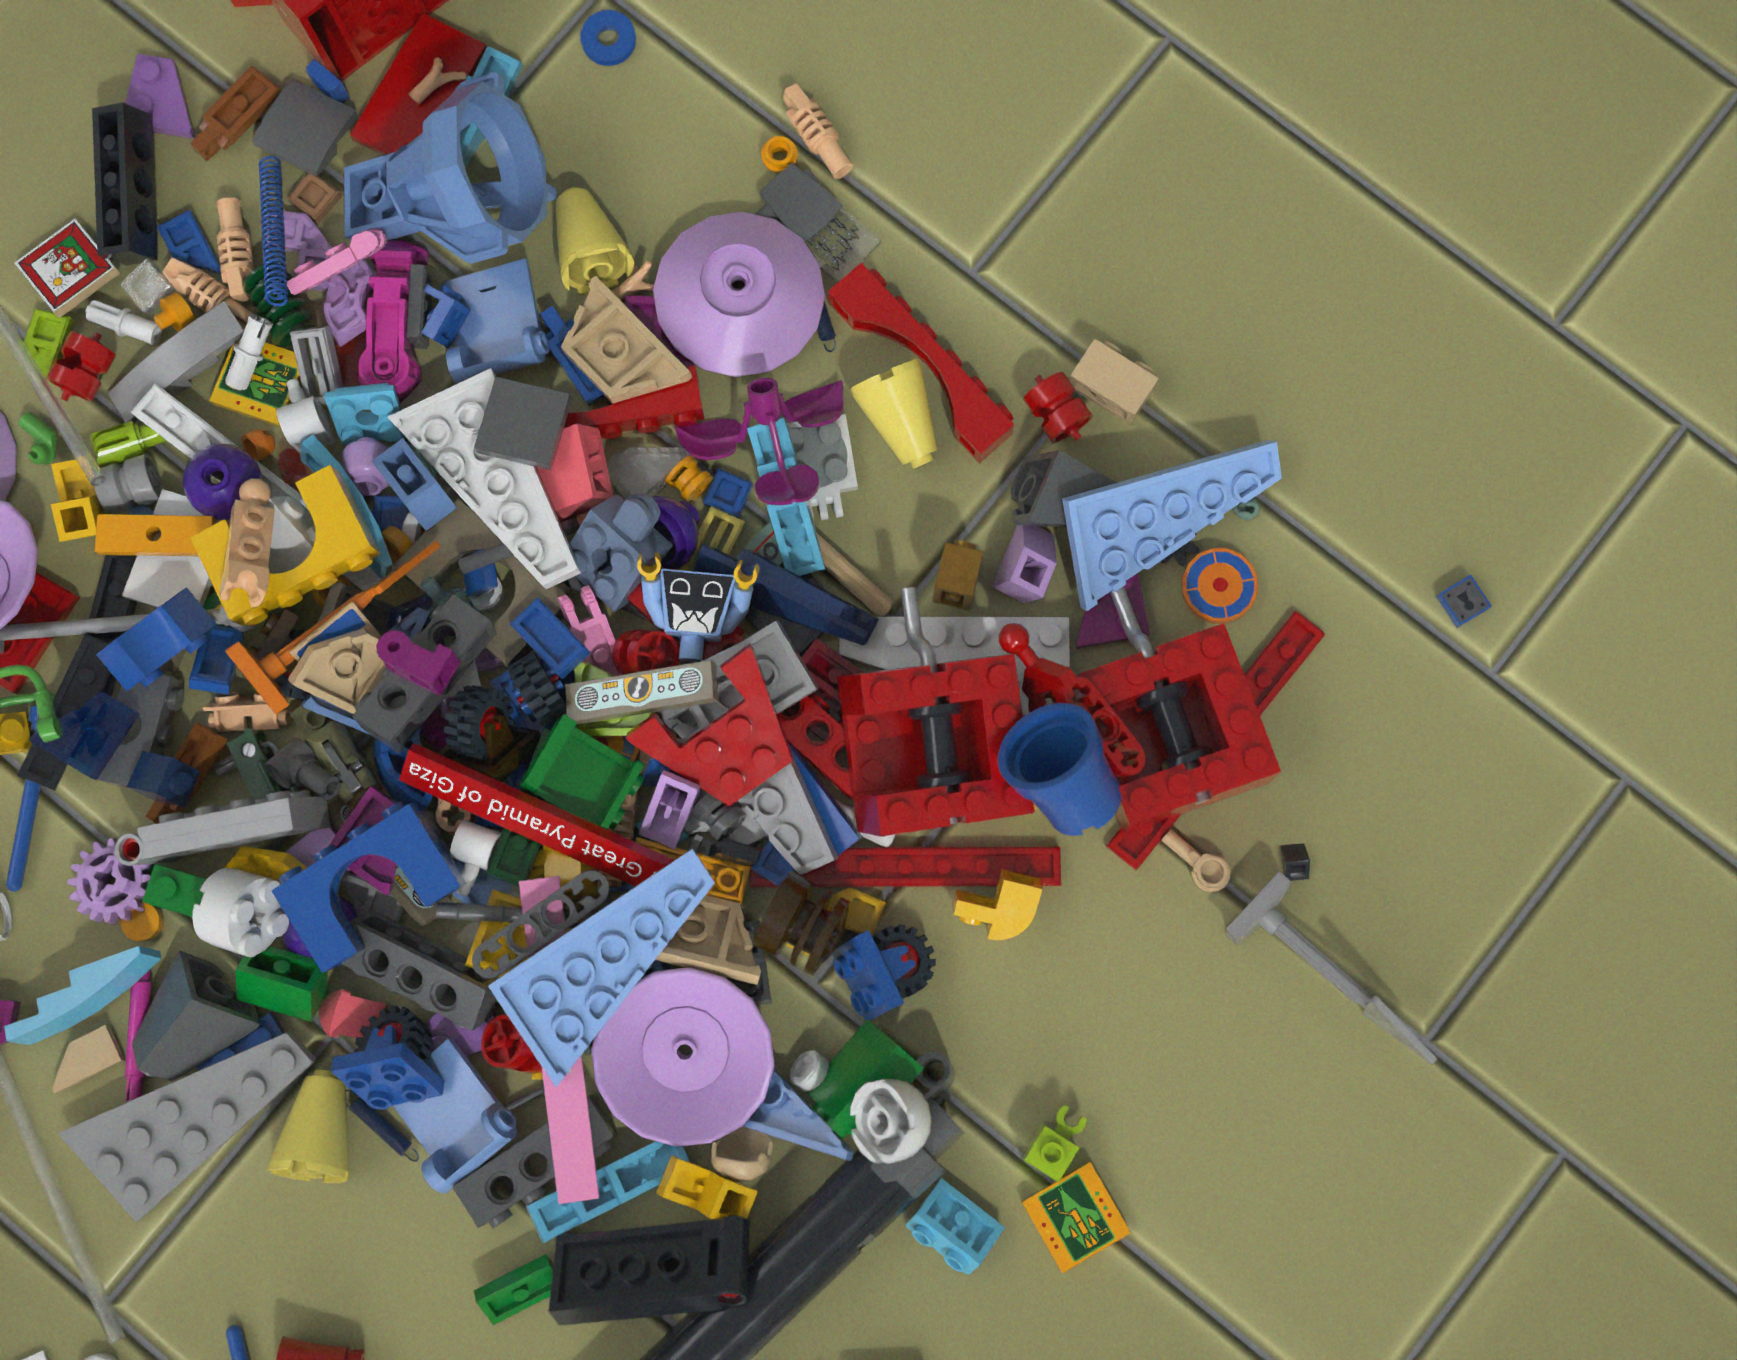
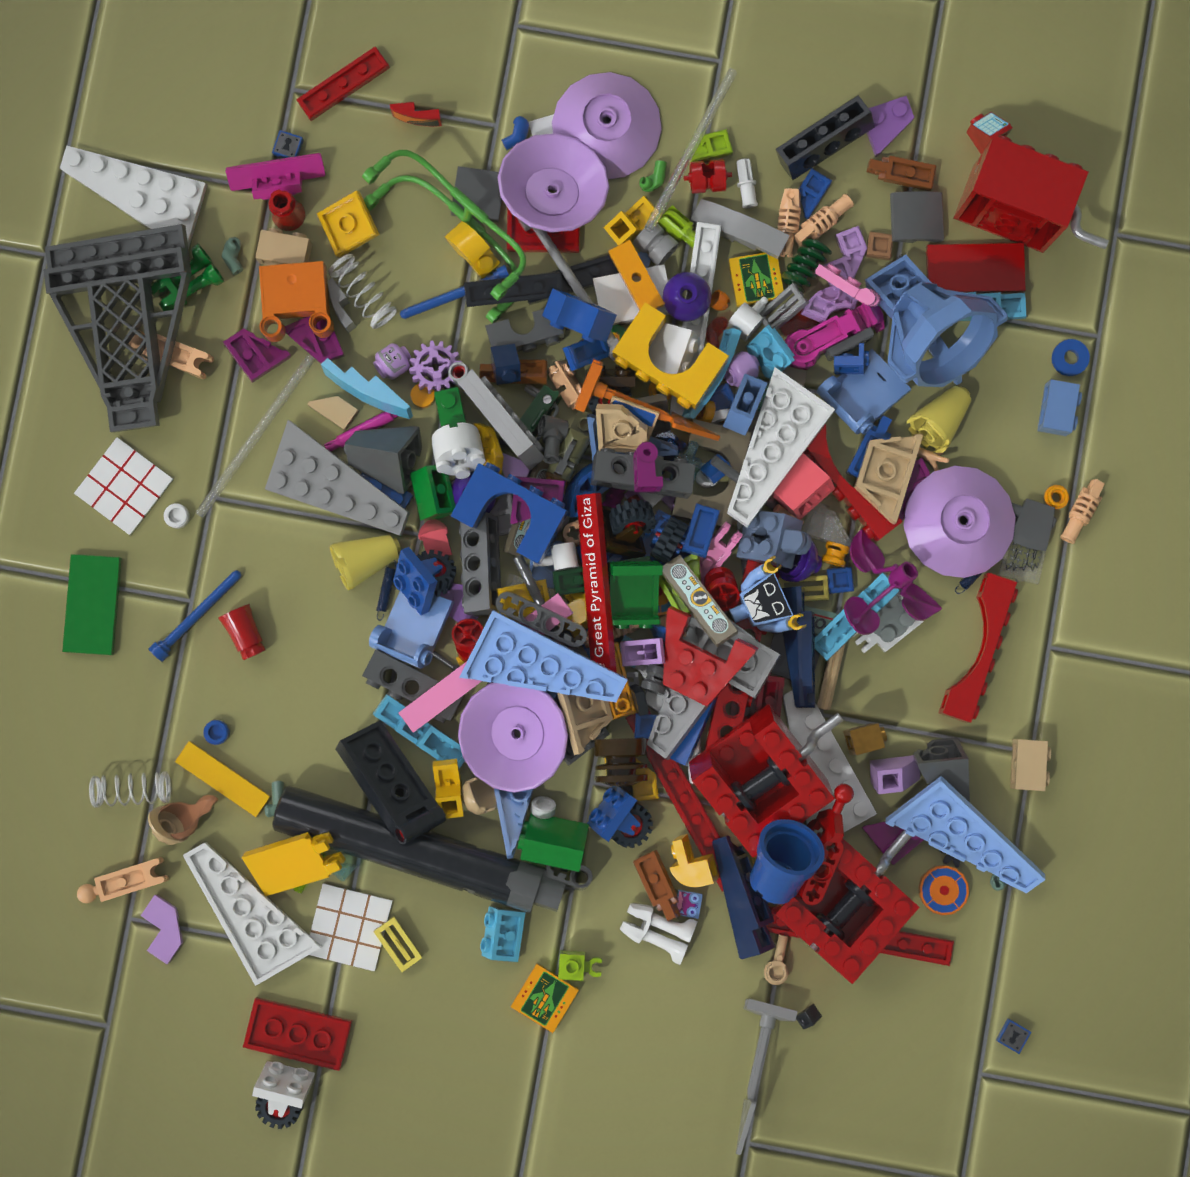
camera: 60 degrees right, 5 degrees up
tile [15,219,120,318] -> none
clear blue wing [29,692,140,780] -> none
clear tile [120,259,176,314] -> none
light orange tile [154,292,195,332] -> none
light nougat plate [219,478,275,607] -> none
white axle [225,314,273,390] -> none
blue piece [259,156,288,306] -> none
blue tile [306,59,350,104] -> none
light nougat bar [408,58,466,105] -> none
green plate [473,1254,554,1325] -> none
dark grey tile [474,377,572,470] -> none
light yellow cone [850,359,937,469] -> none
white cylinder [850,1079,931,1163] -> none
red wheel [1023,371,1093,444] -> none
none -> lavender head [373,343,411,380]
none -> white piece [620,903,698,965]
none -> dark orange hinge [633,850,681,921]
none -> tile [676,889,703,919]
none -> dark blue wedge [712,835,776,959]
none -> medium blue brick [1037,379,1082,436]

